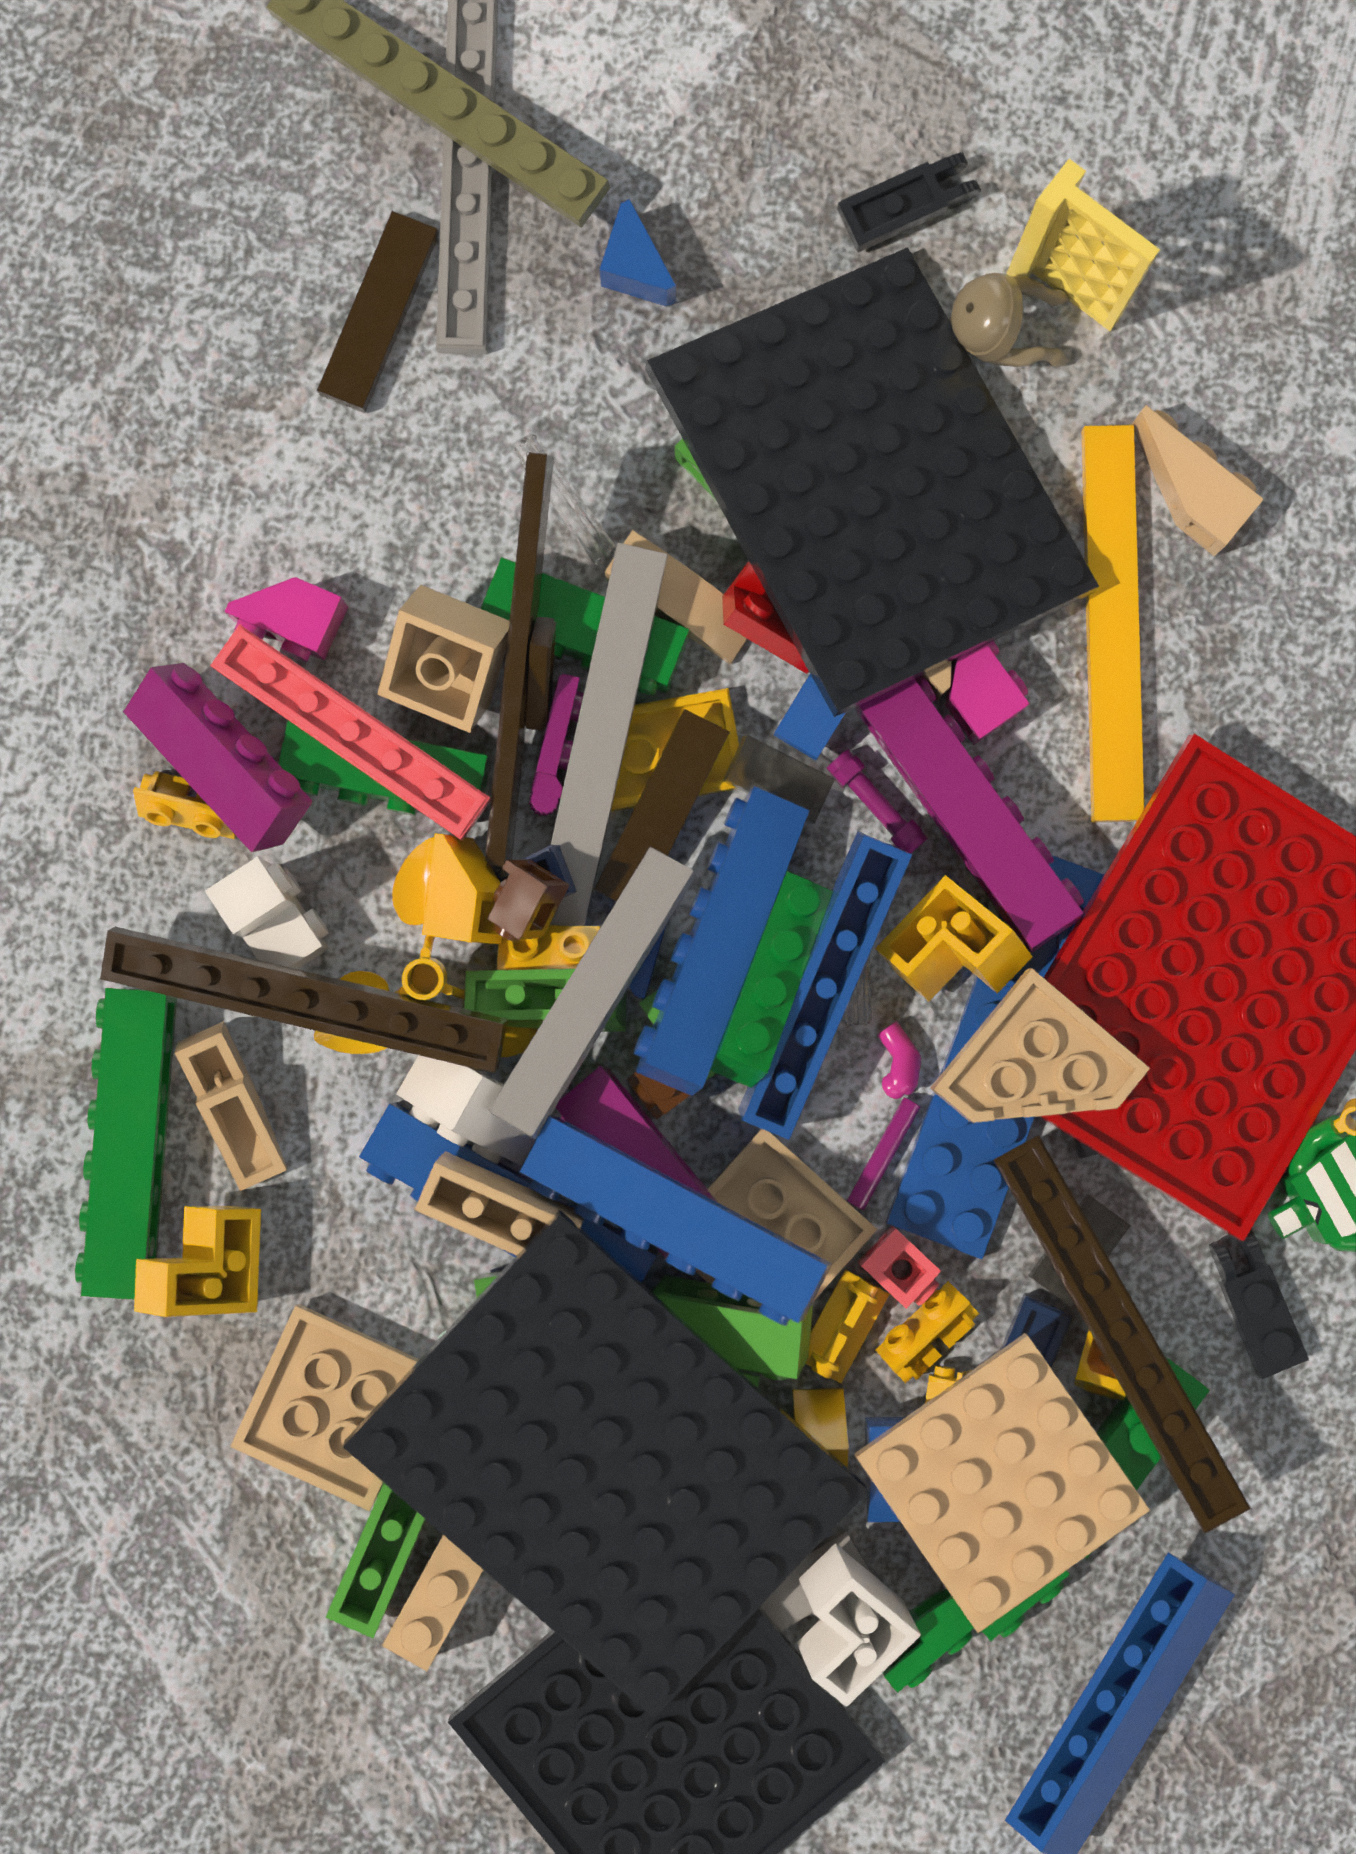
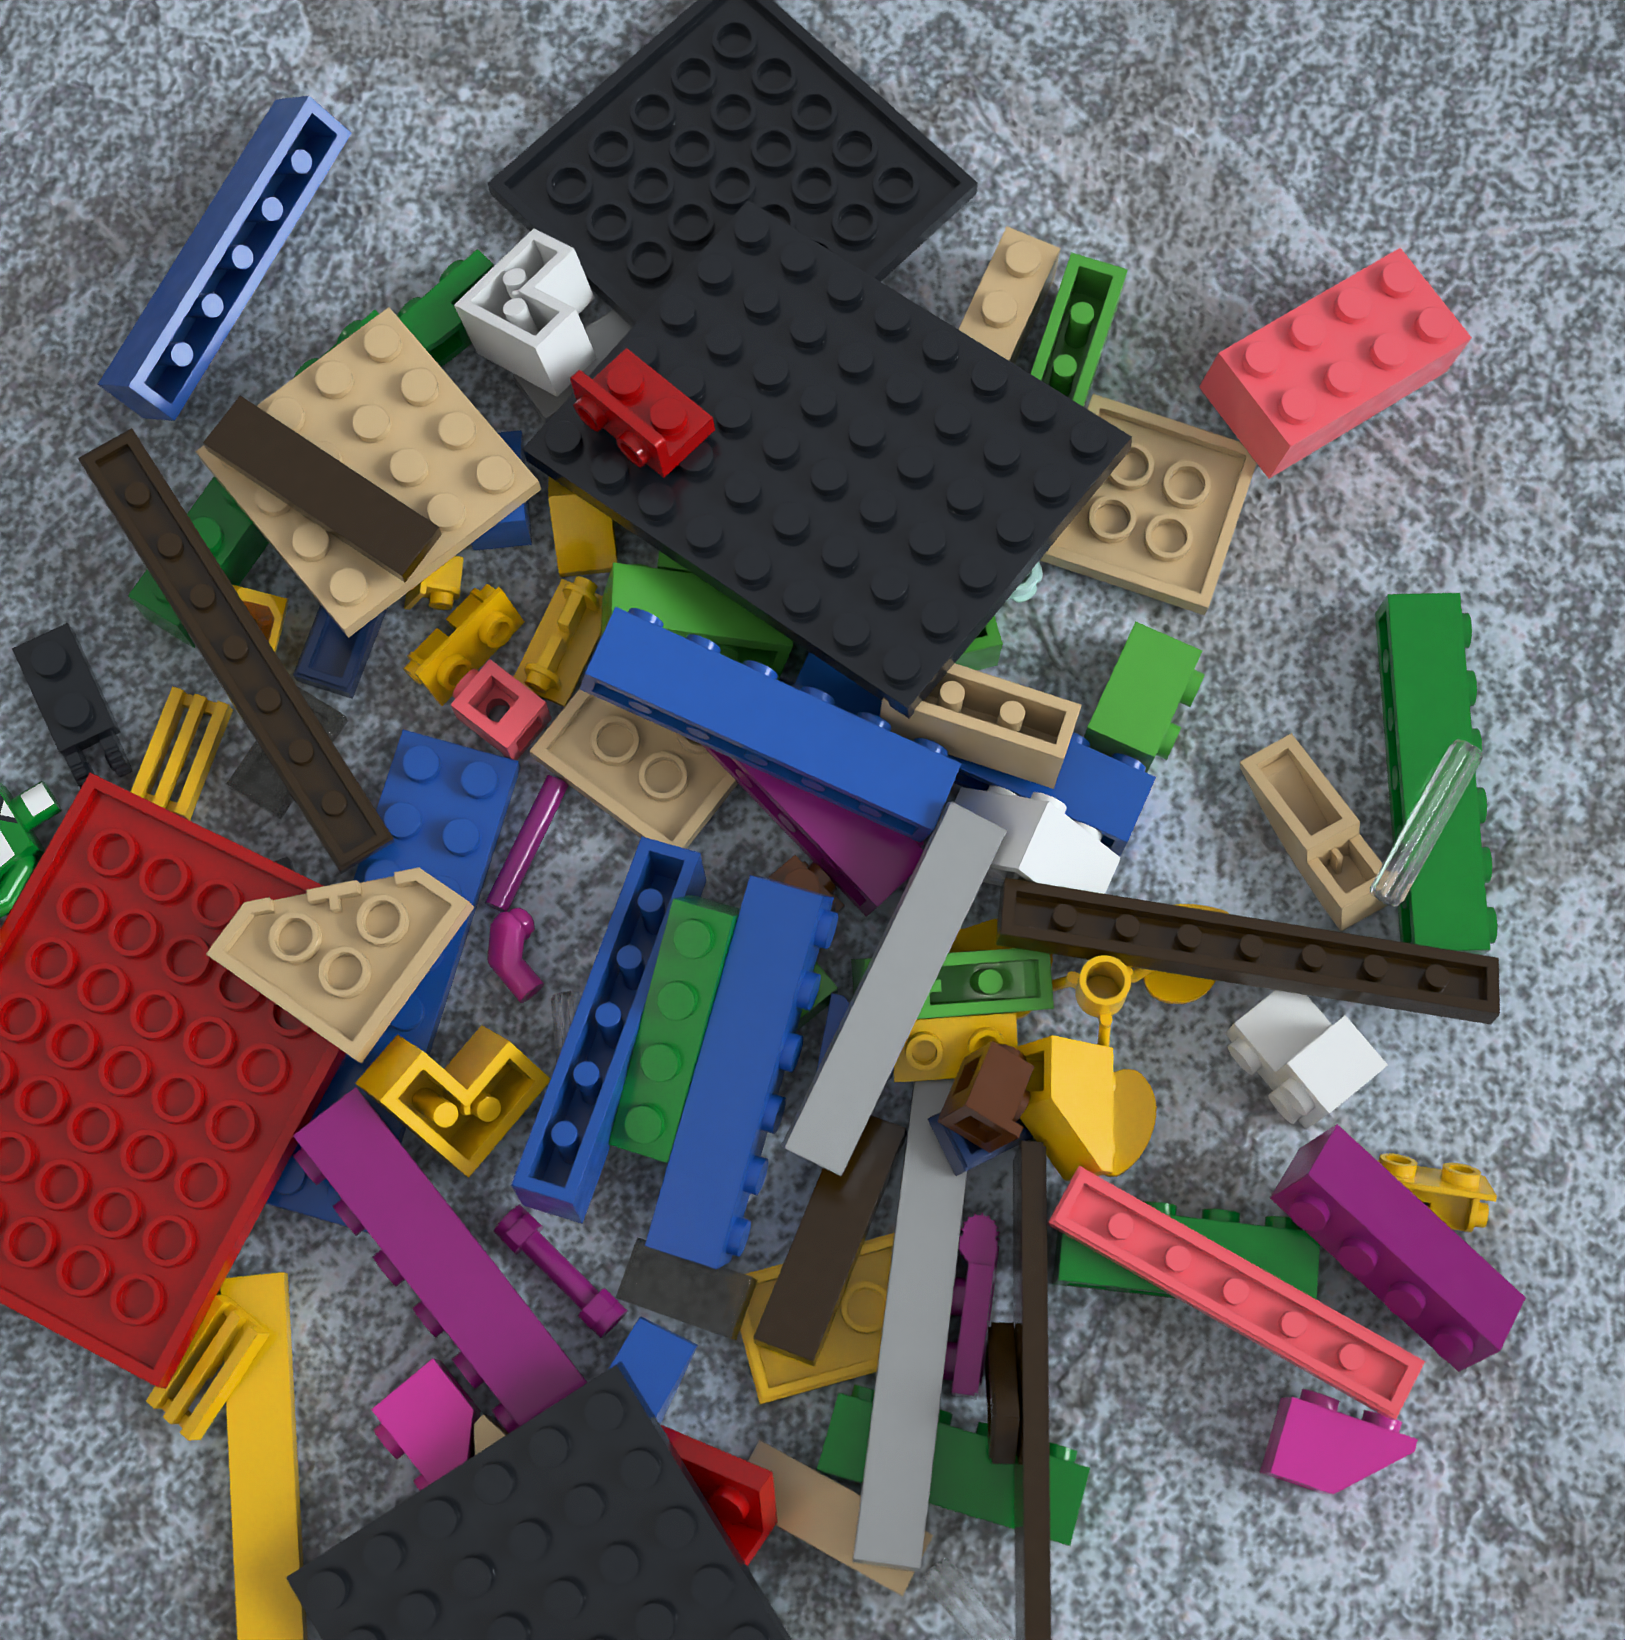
camera: 175 degrees right, 10 degrees down
yellow brick [134,1206,261,1317] -> none
tan brick [377,585,509,733] -> none
none -> yellow tile [131,686,233,821]
none -> yellow tile [146,1295,270,1441]
none -> dark brown tile [203,395,442,583]
none -> red bracket [570,348,715,478]
none -> bright green brick [1084,621,1205,773]
none -> coral brick [1199,248,1472,479]
none -> clear axle [1370,739,1483,907]

